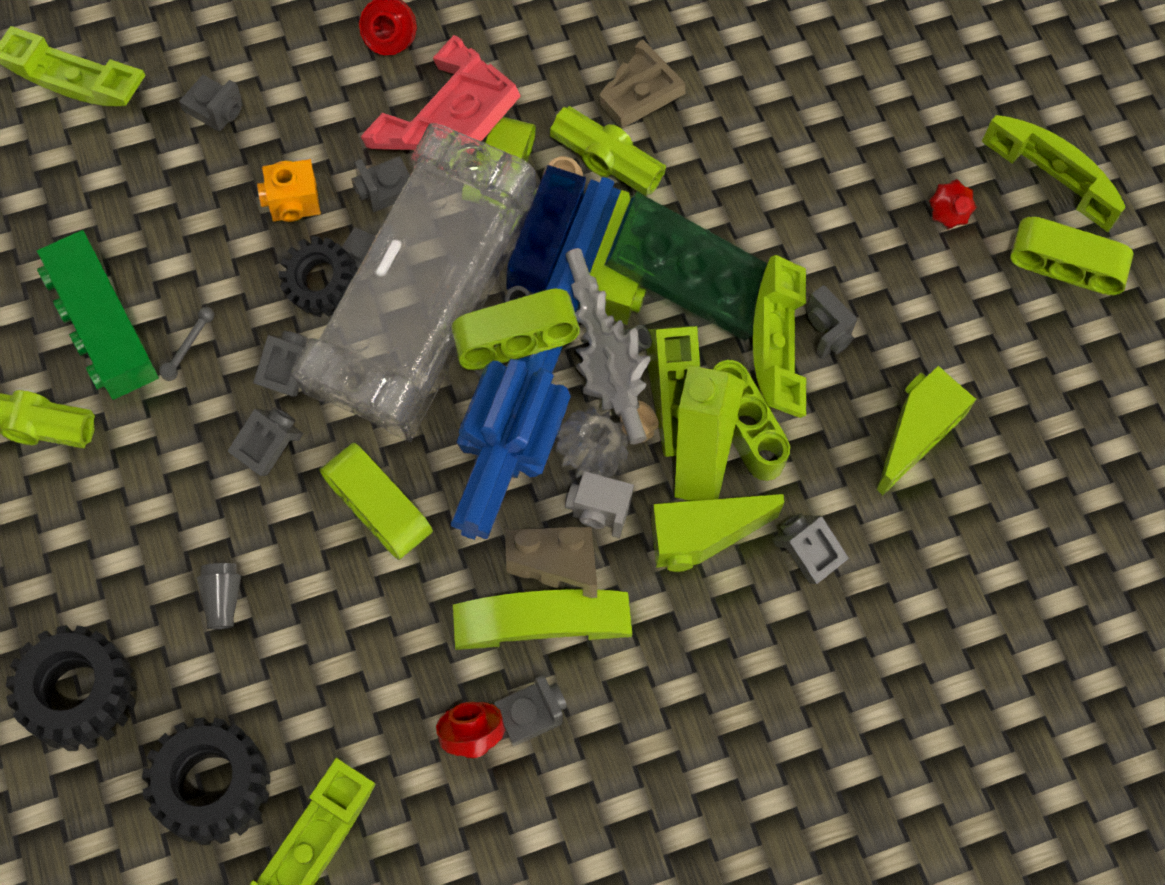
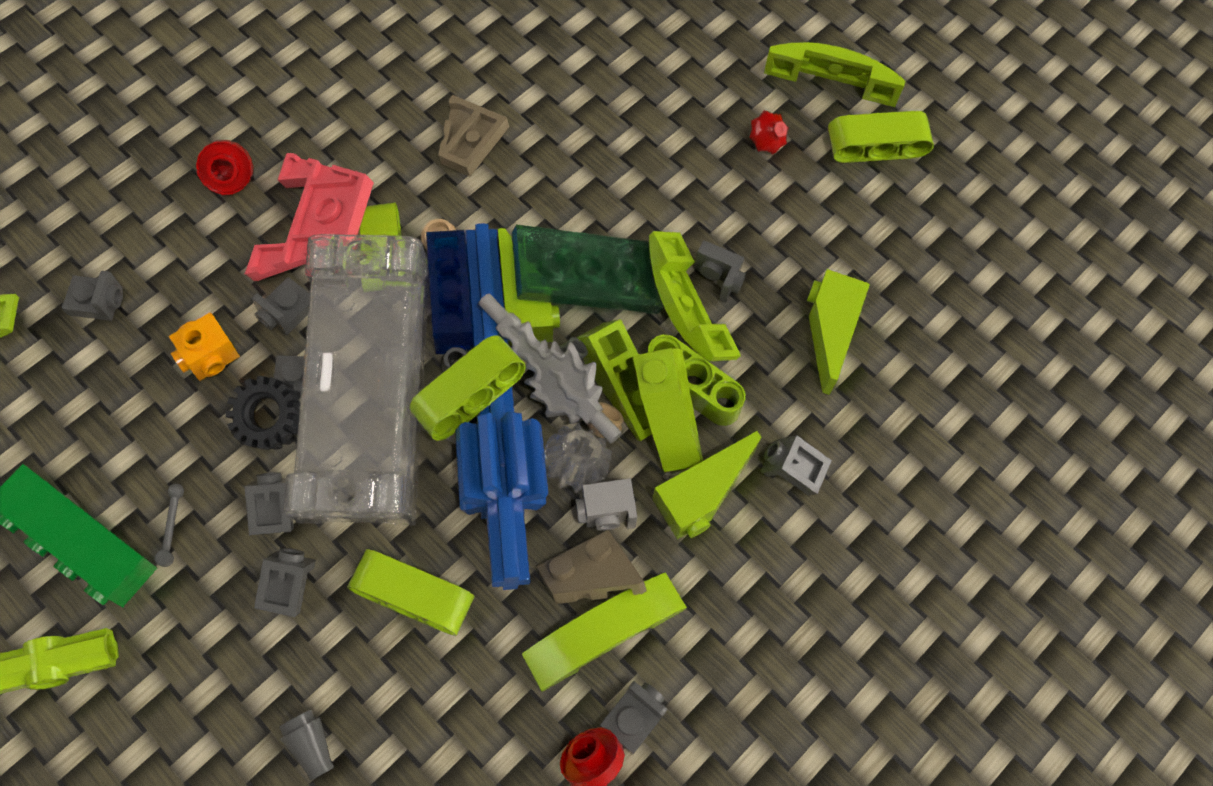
camera: 25 degrees left, 0 degrees up
lime piece [550,106,666,196] -> none

